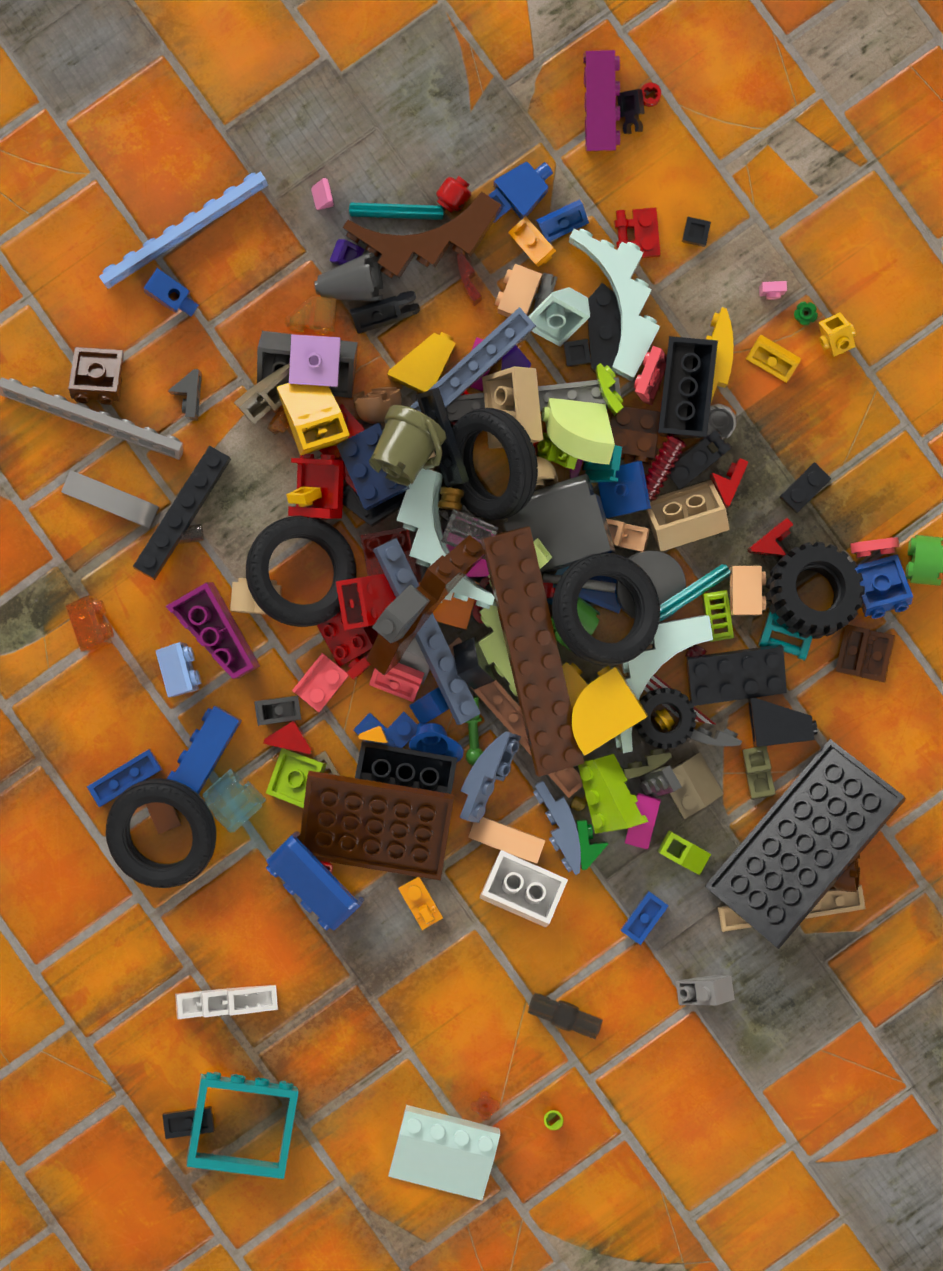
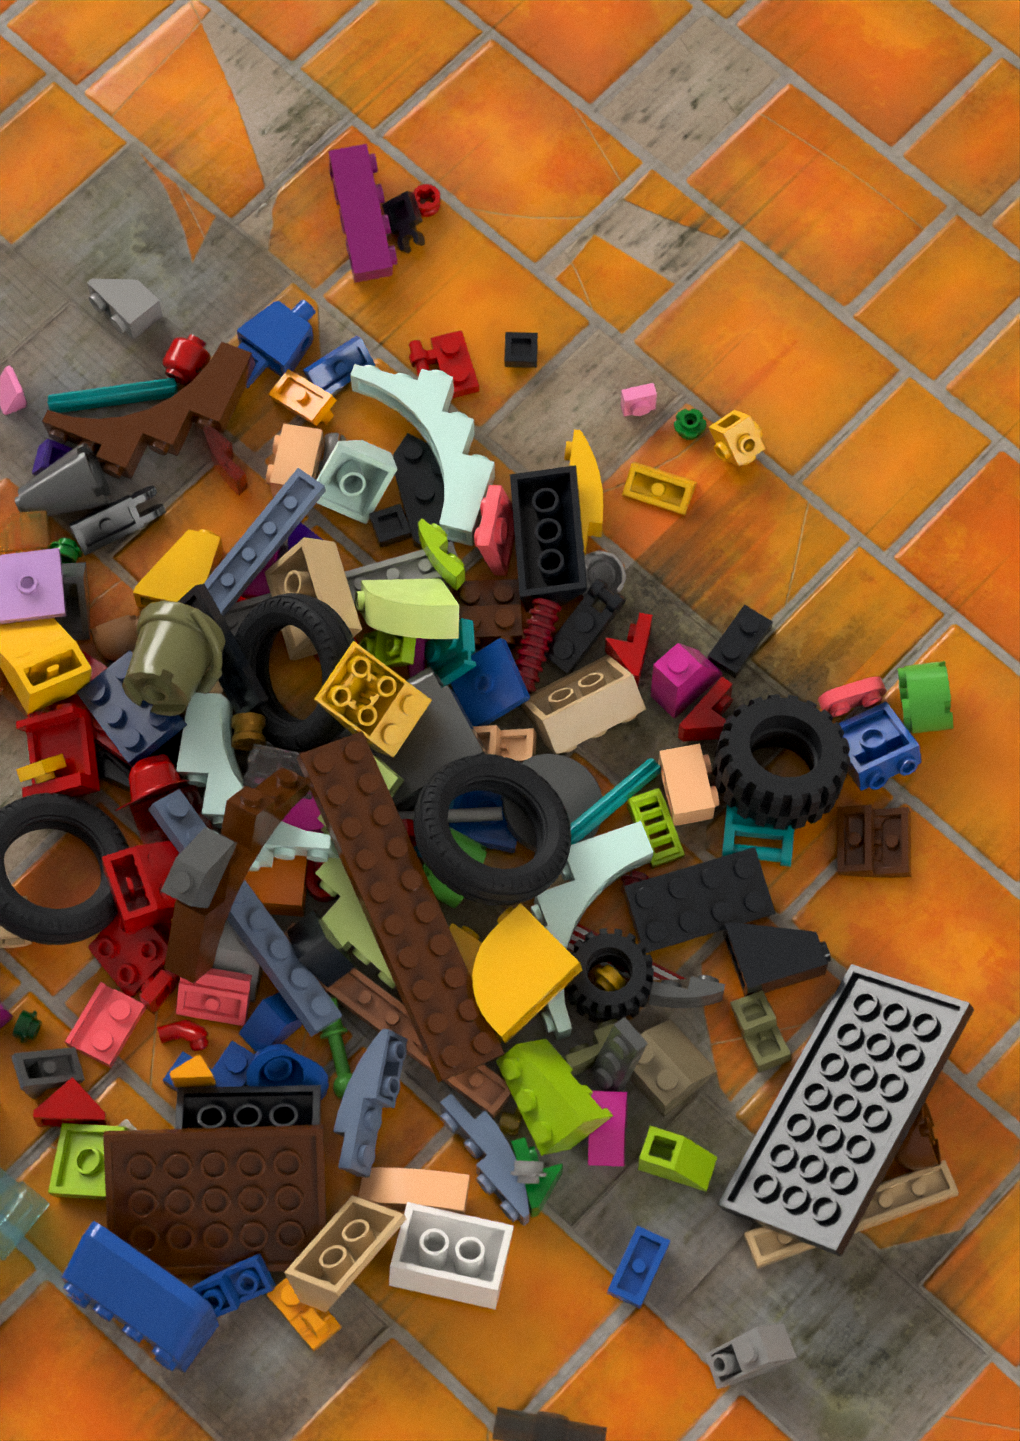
camera: 15 degrees left, 20 degrees down
none -> dark green plate [12,1010,42,1044]
none -> green plate [49,538,82,564]
none -> light grey slope [87,279,162,340]
none -> red piece [115,754,189,812]
none -> red arm [157,1020,209,1051]
none -> blue slope [191,1254,276,1317]
none -> tan slope [284,1195,406,1312]
none -> yellow slope [314,641,432,758]
none -> light grey plate [510,1161,547,1184]
none -> dark pink slope [651,643,723,719]

